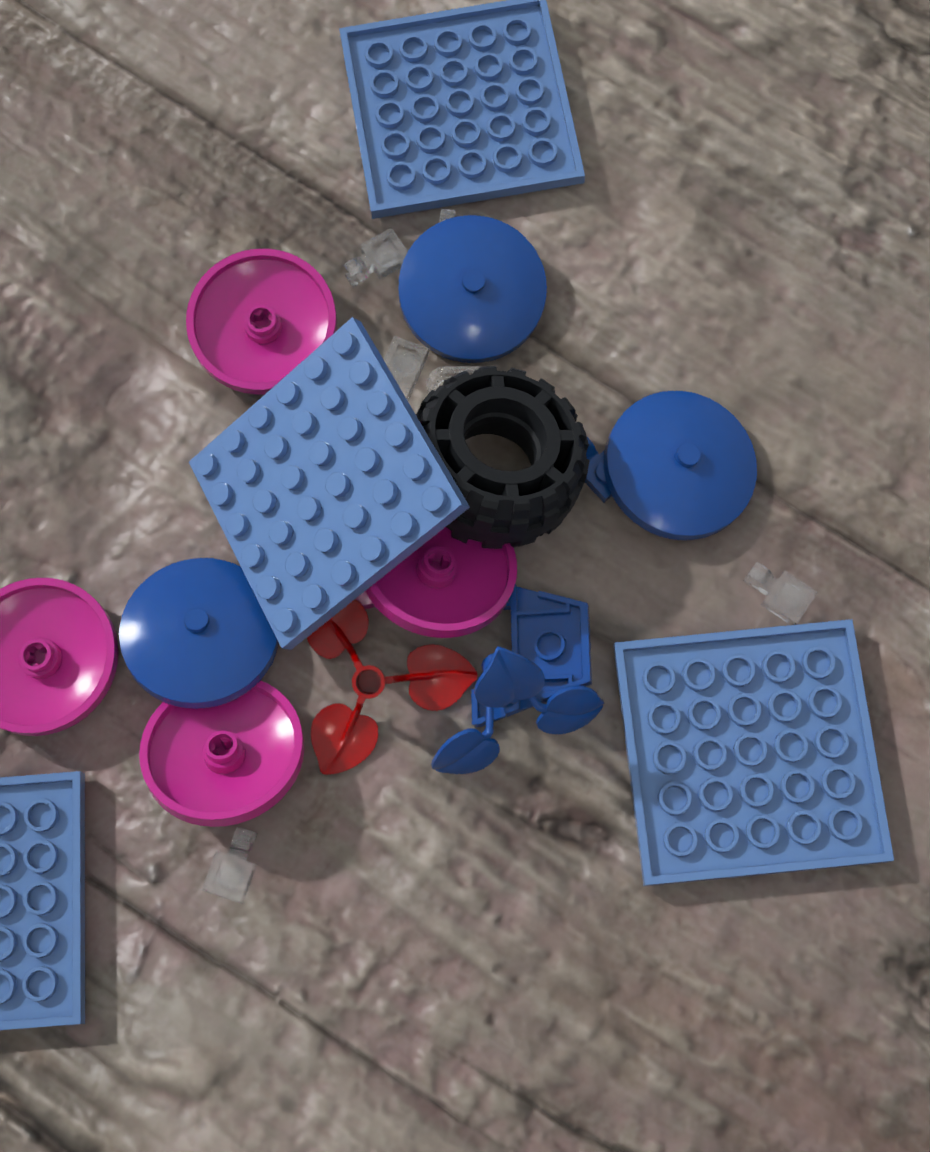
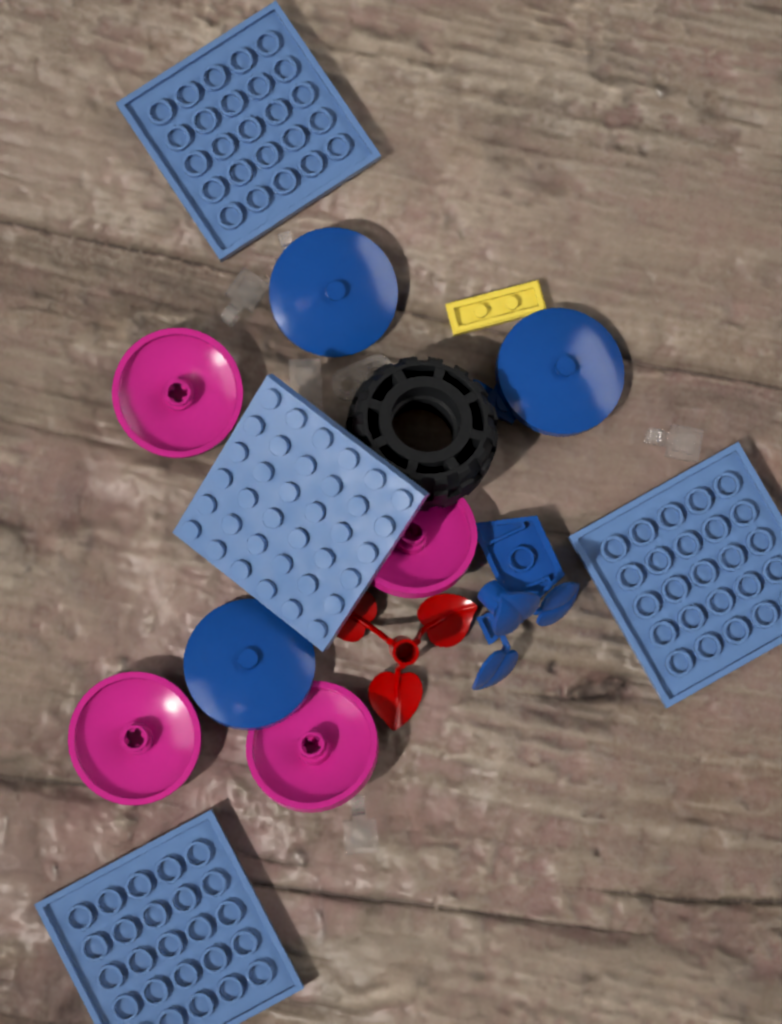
camera: 30 degrees left, 10 degrees up
none -> light yellow tile [445,280,546,337]

